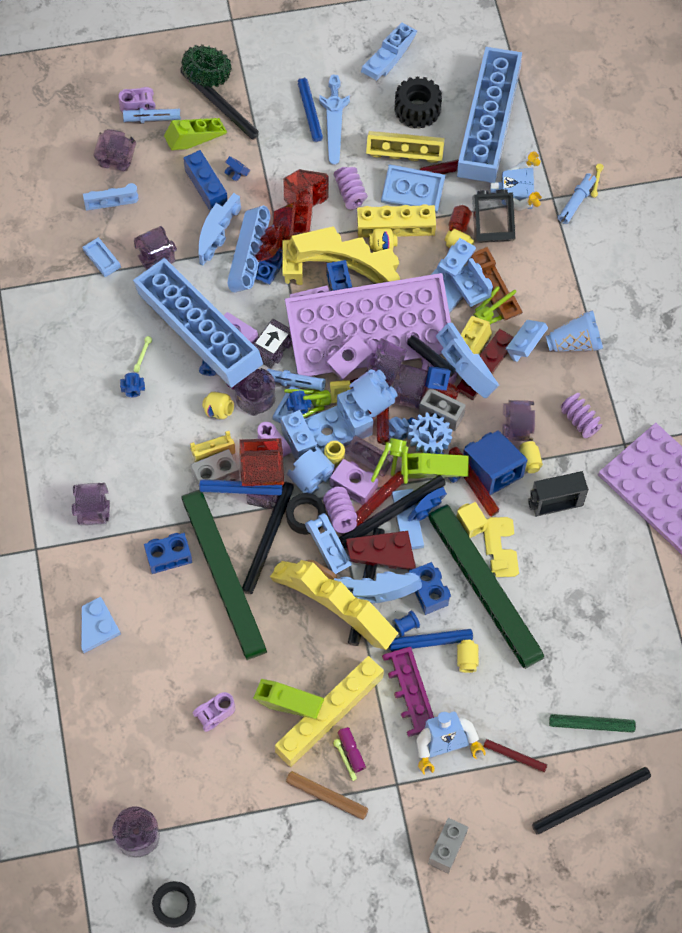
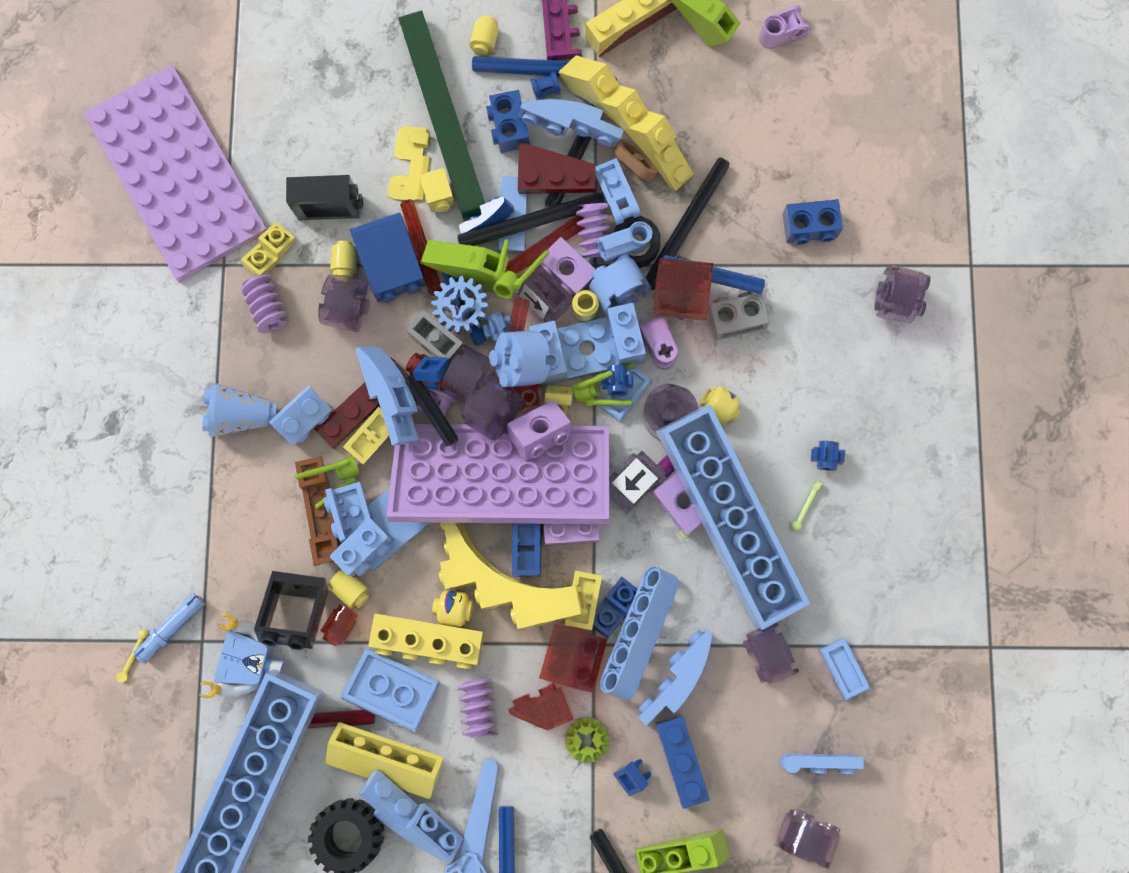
camera: 160 degrees left, 15 degrees up
light blue wing [81,597,121,653] -> none
dark green beam [181,489,267,660] -> none
light yellow hinge [190,431,235,462] -> none
clear red slope [255,224,285,262] -> none
light blue pin [265,368,326,391] -> none
none -> light yellow slope [241,222,296,276]
none -> light blue slope [358,770,464,863]
none -> lime gear [565,717,609,763]
none -> light blue piece [597,221,652,262]

